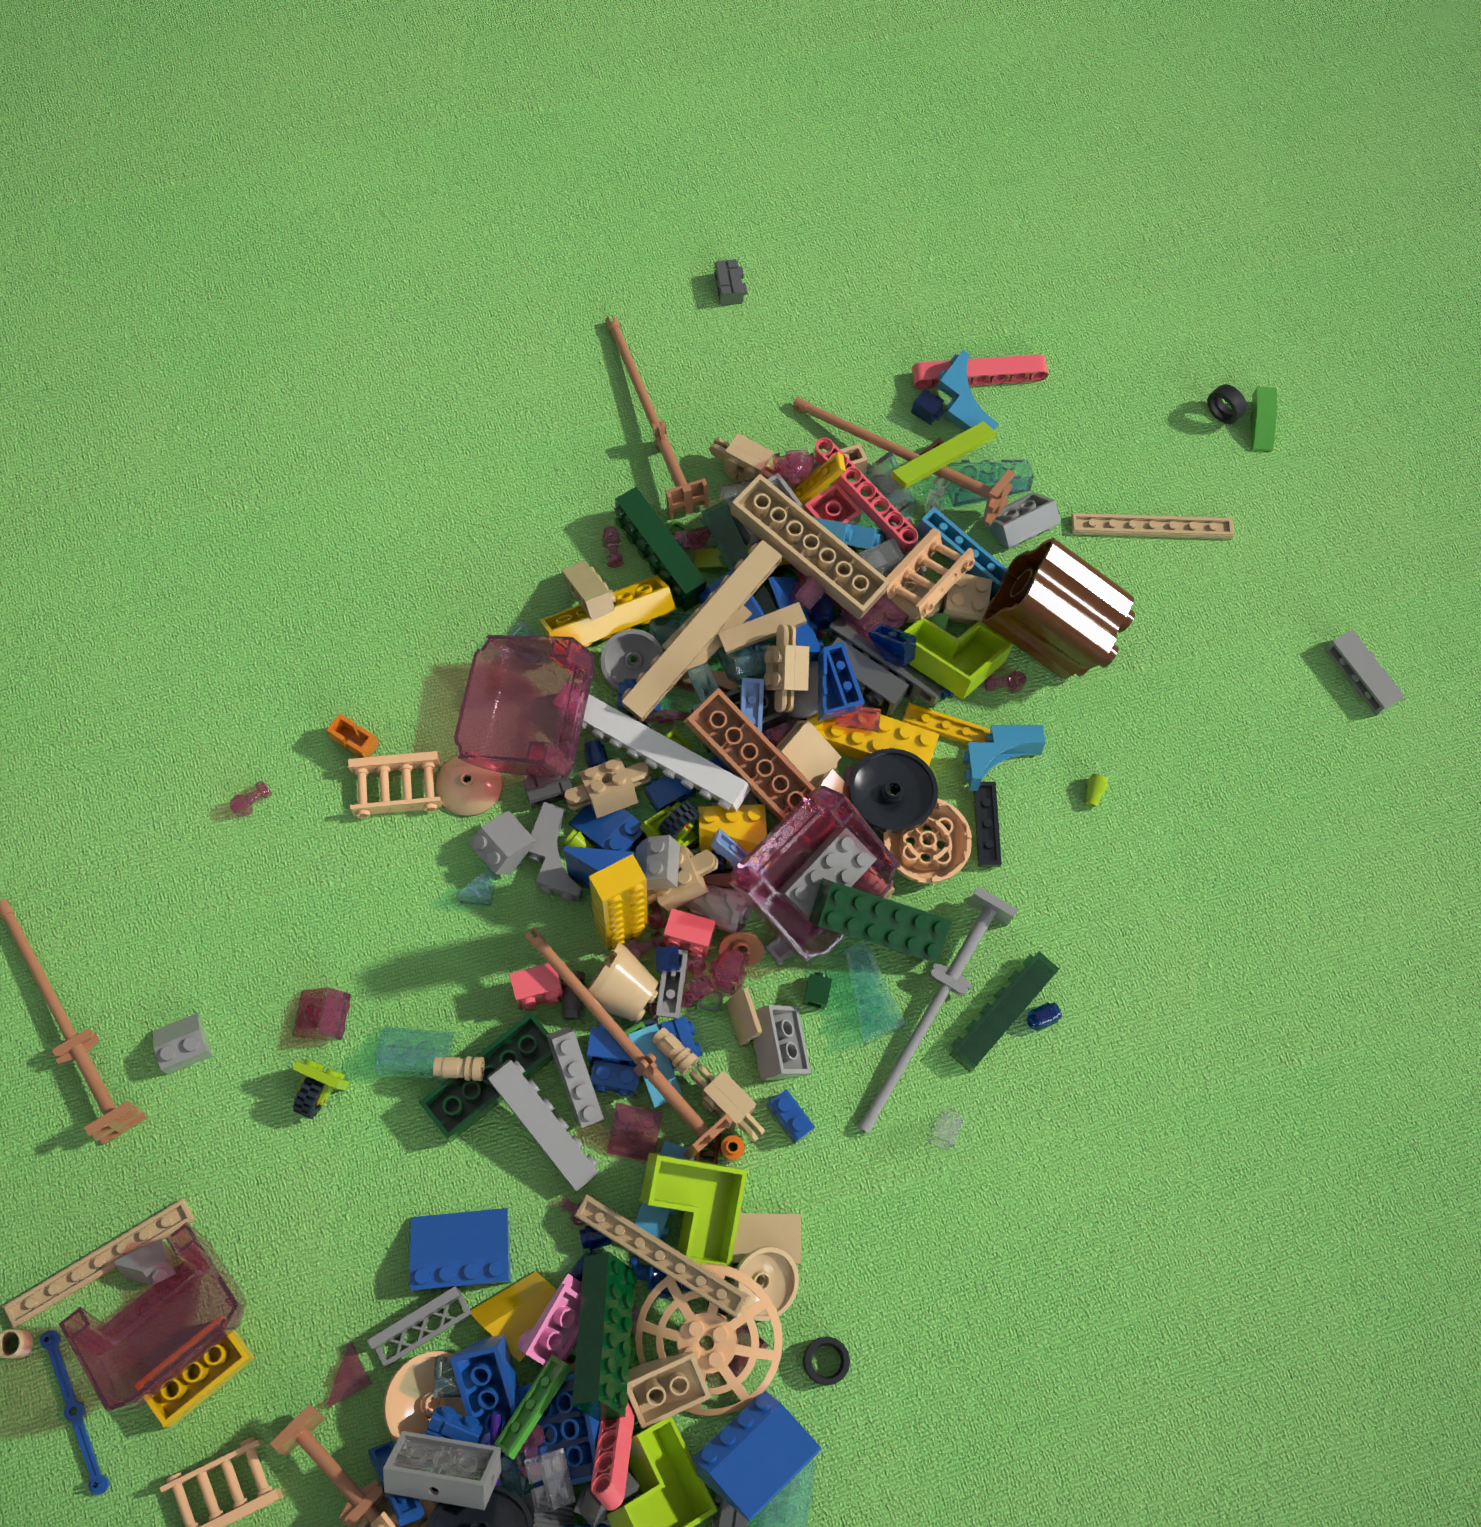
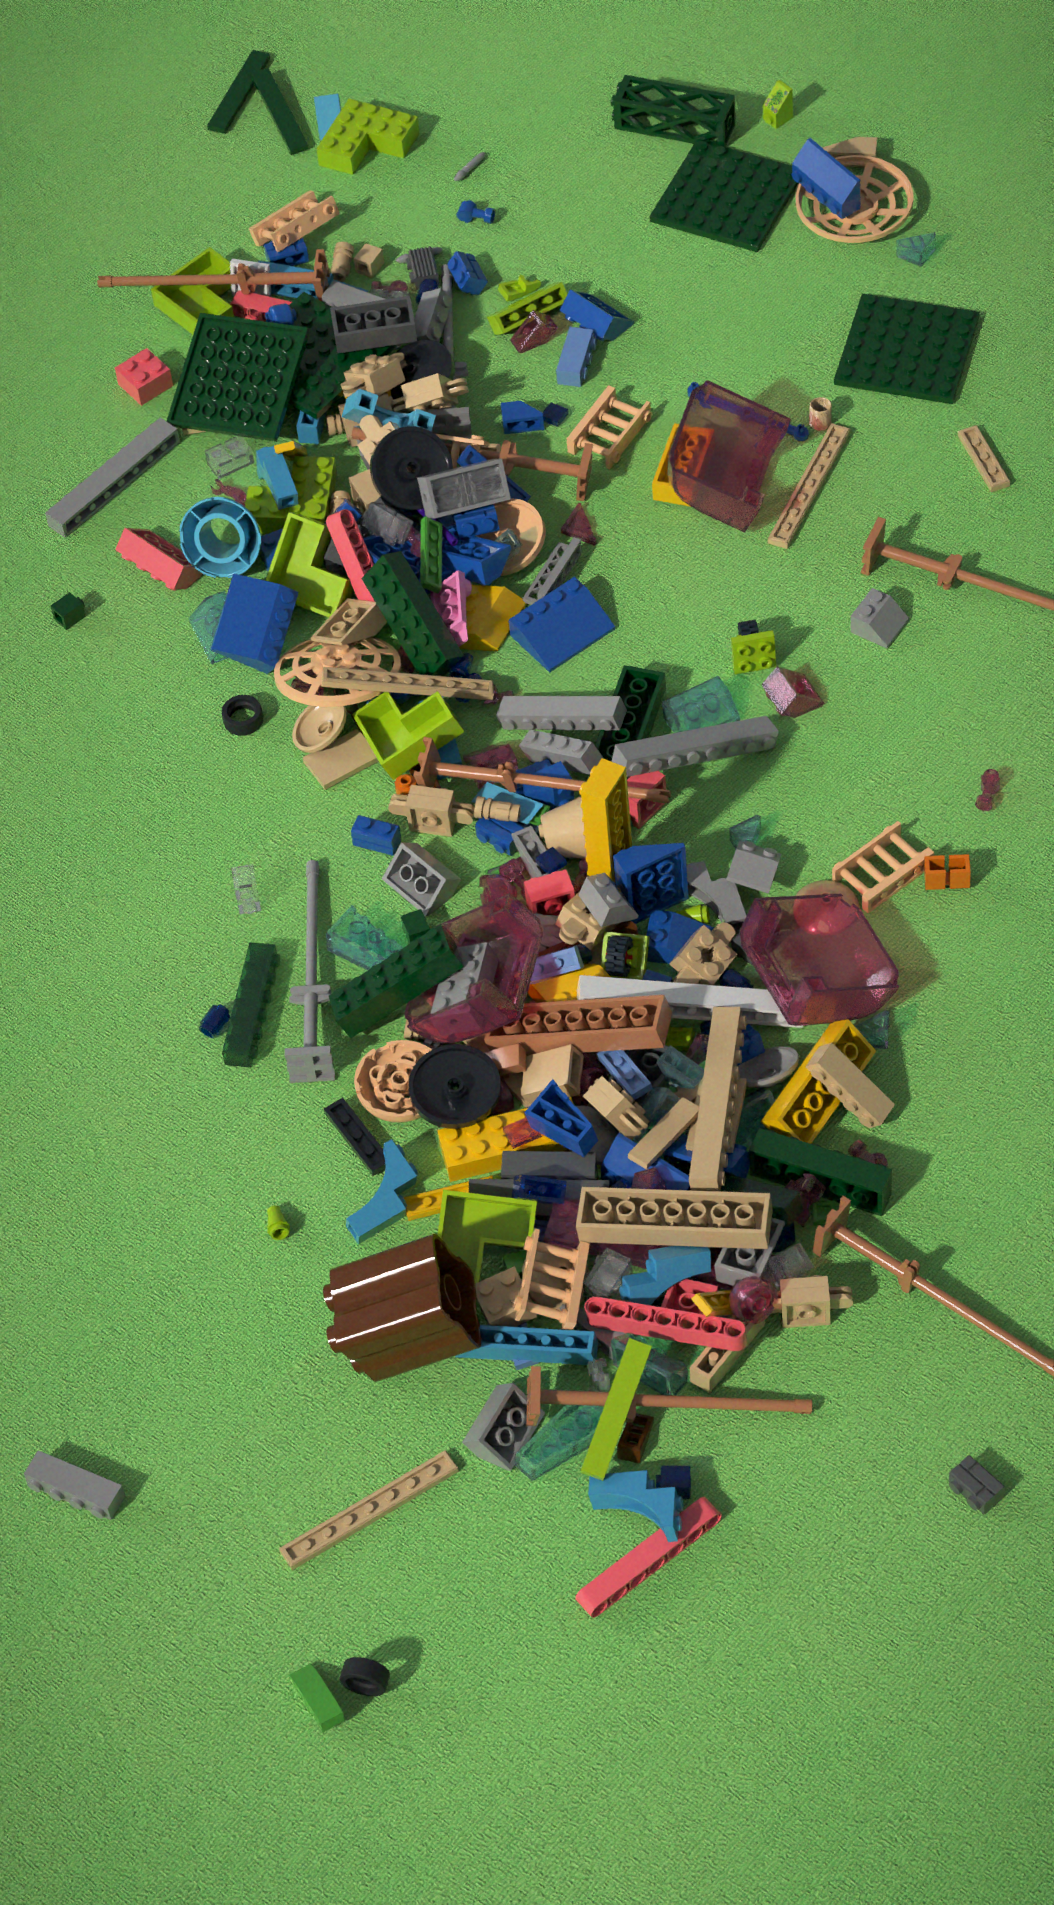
camera: 160 degrees right, 15 degrees down
light grey slope [114,1238,176,1285] -> none
tan axle [433,1056,485,1081] -> none
tan slope [726,987,762,1046] -> none
none -> light grey brick [612,716,779,777]

